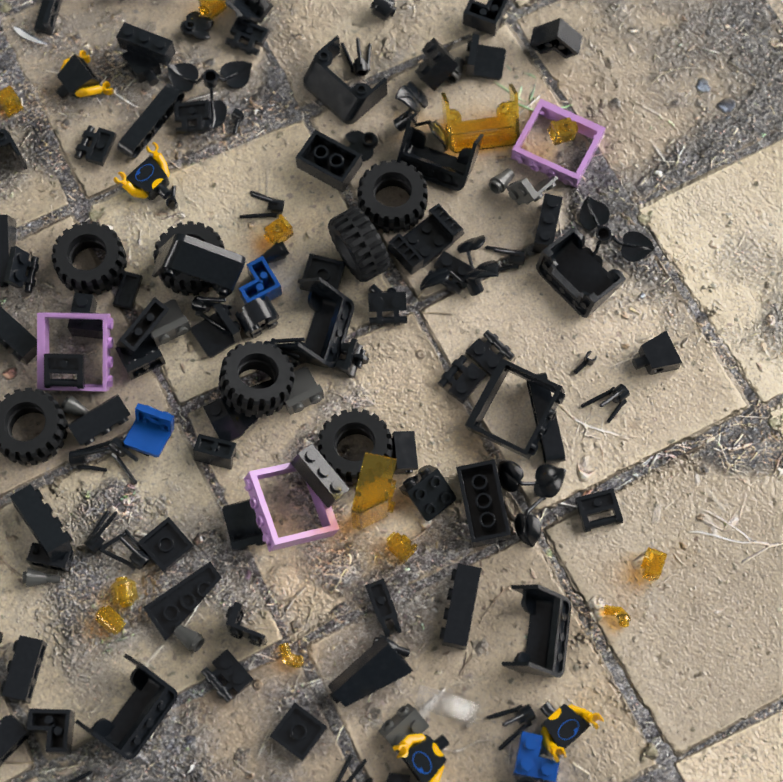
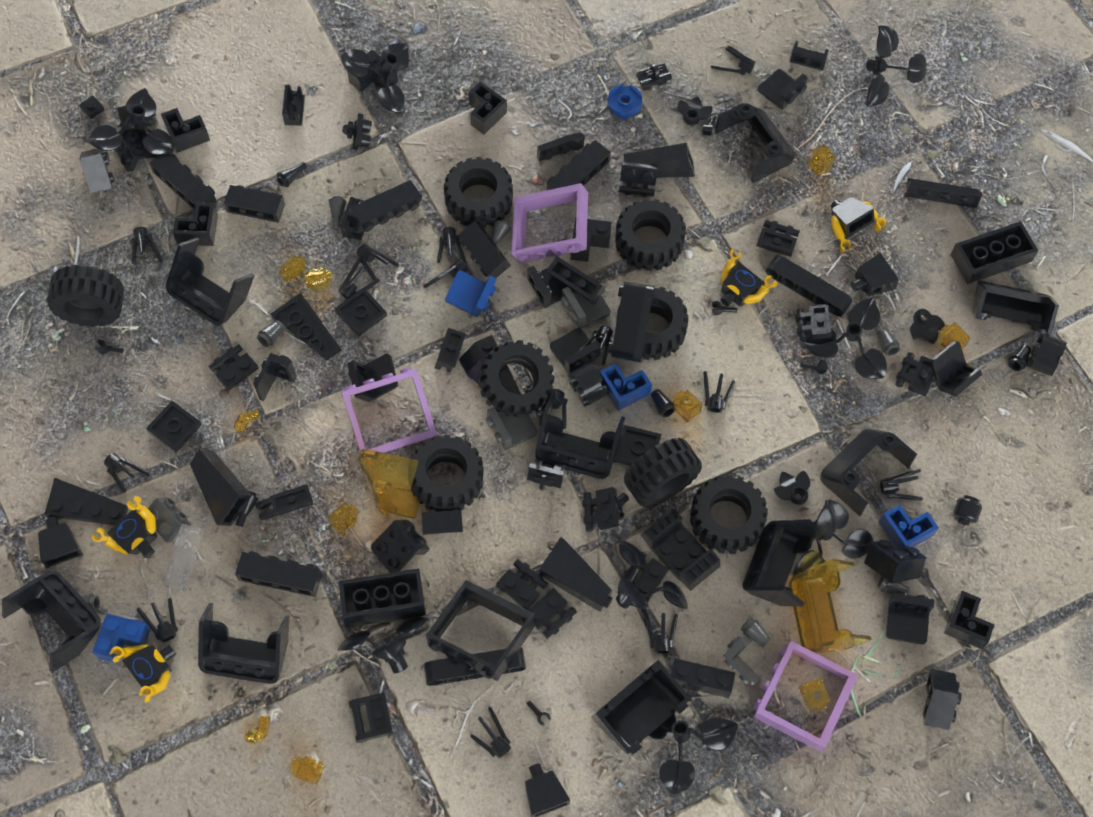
camera: 90 degrees right, 5 degrees down
black plate [44,353,85,389] -> none
black tile [113,271,143,311] -> none
black brick [116,22,176,67] -> none
brick [291,444,350,508] -> none
black brick [296,130,362,193] -> none
none -> black slope [539,537,613,612]
none -> dark grey cone [878,327,900,356]
none -> blue brick [879,505,939,550]

